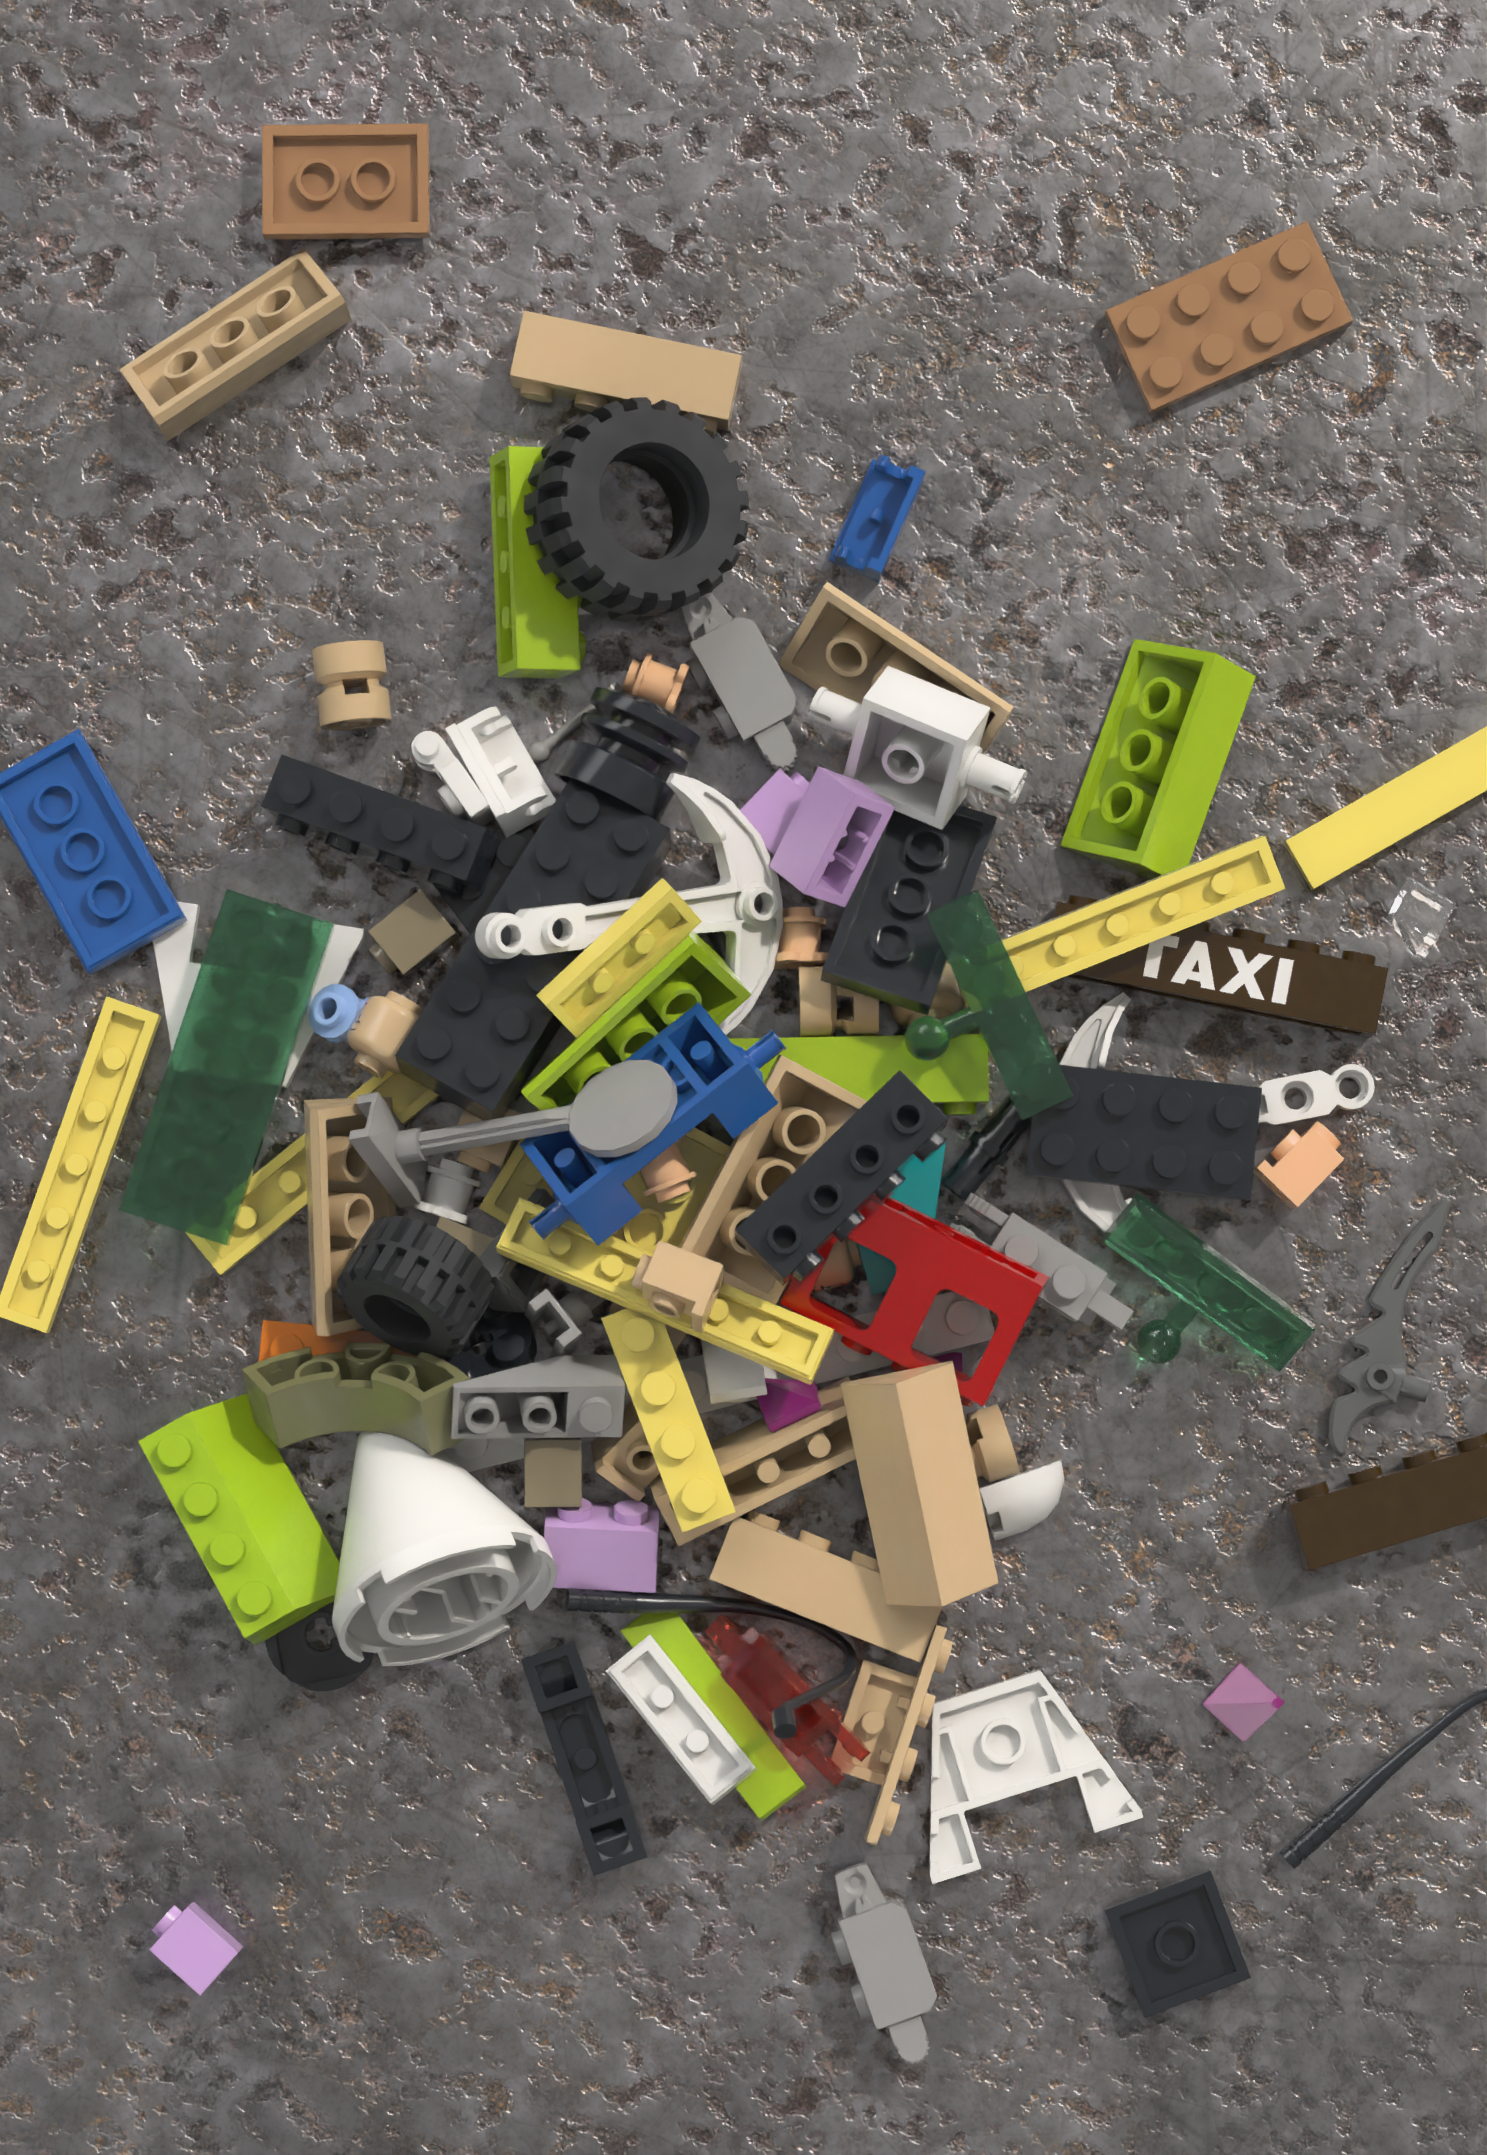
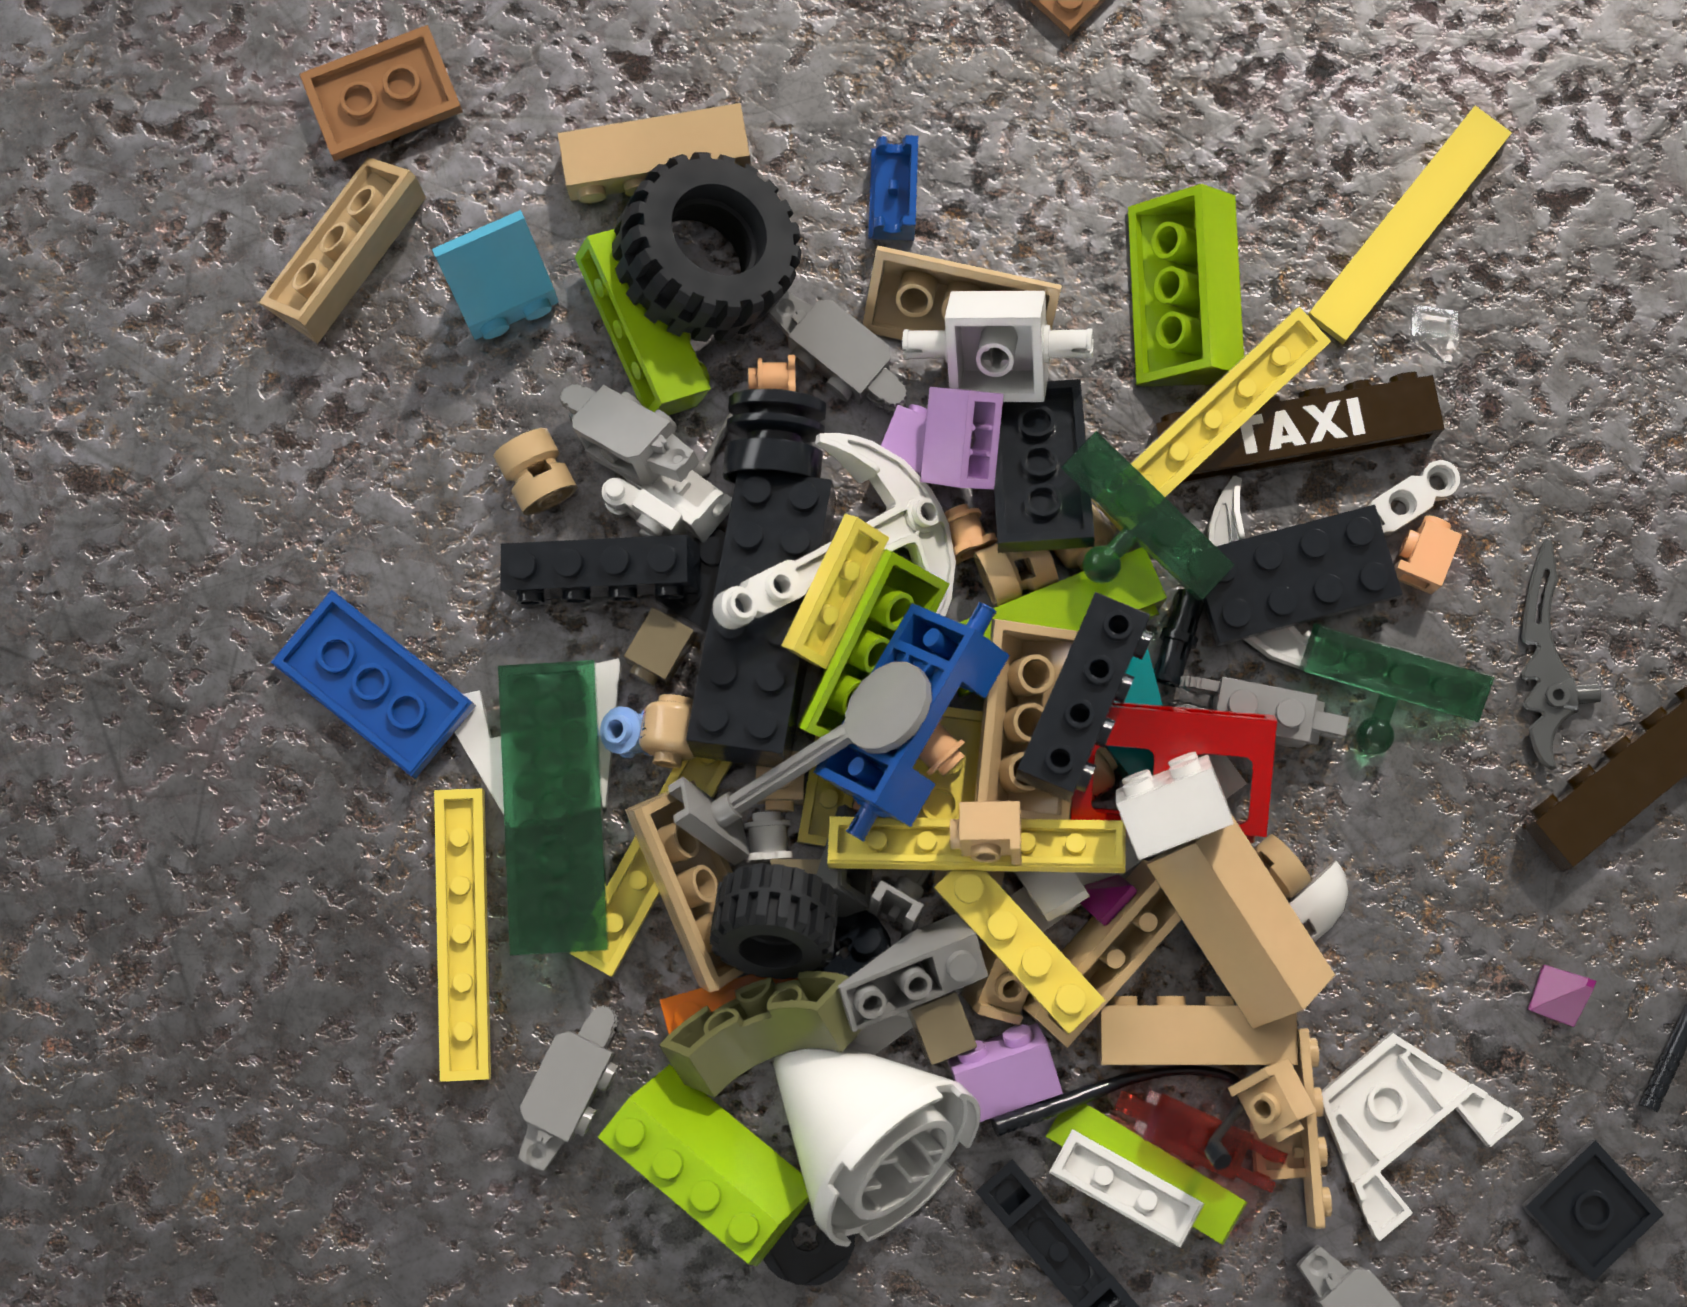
camera: 20 degrees left, 5 degrees down
none -> medium azure slope [432,210,559,340]
none -> light grey hinge [518,1005,620,1171]
none -> light grey hinge [559,383,699,486]
none -> white brick [1116,752,1234,860]
none -> tan brick [1228,1058,1317,1142]

